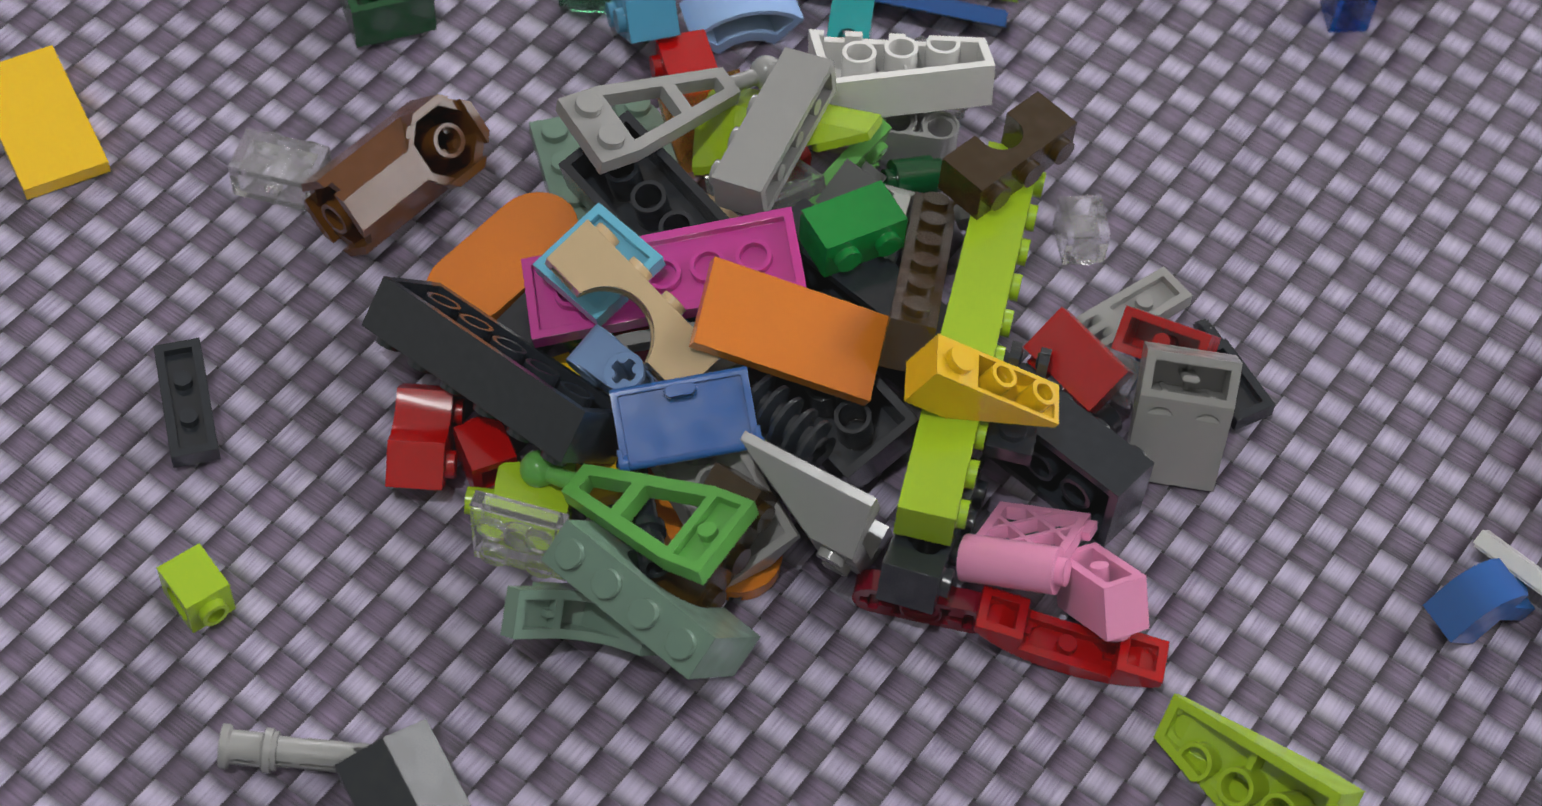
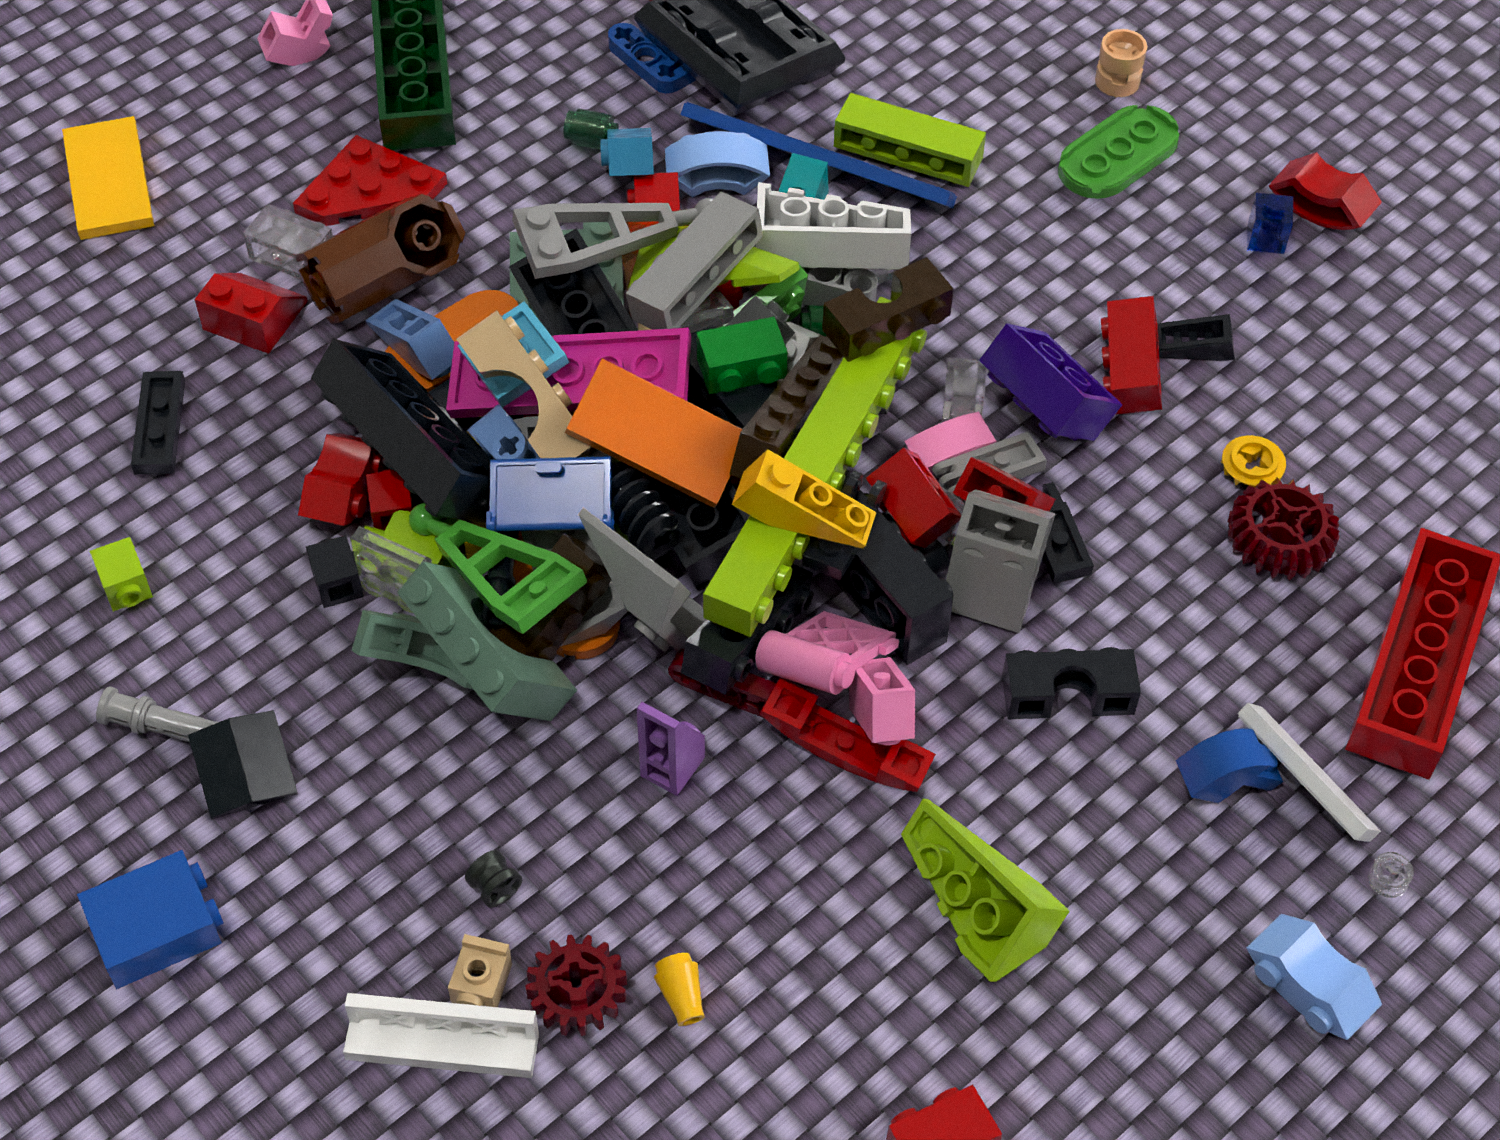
camera: 15 degrees right, 0 degrees up
none -> red slope [194,273,308,354]
none -> red plate [293,135,448,226]
none -> black brick [305,535,364,608]
none -> medium blue slope [365,299,454,380]
none -> medium lavender slope [637,701,705,796]
none -> bright pink slope [904,412,997,474]
none -> dark purple brick [979,323,1123,441]
none -> black arch [1002,647,1141,720]
none -> red brick [1101,296,1162,415]
none -> black slope [1158,314,1235,361]
none -> yellow gear [1221,435,1286,488]
none -> dark red gear [1227,477,1340,581]

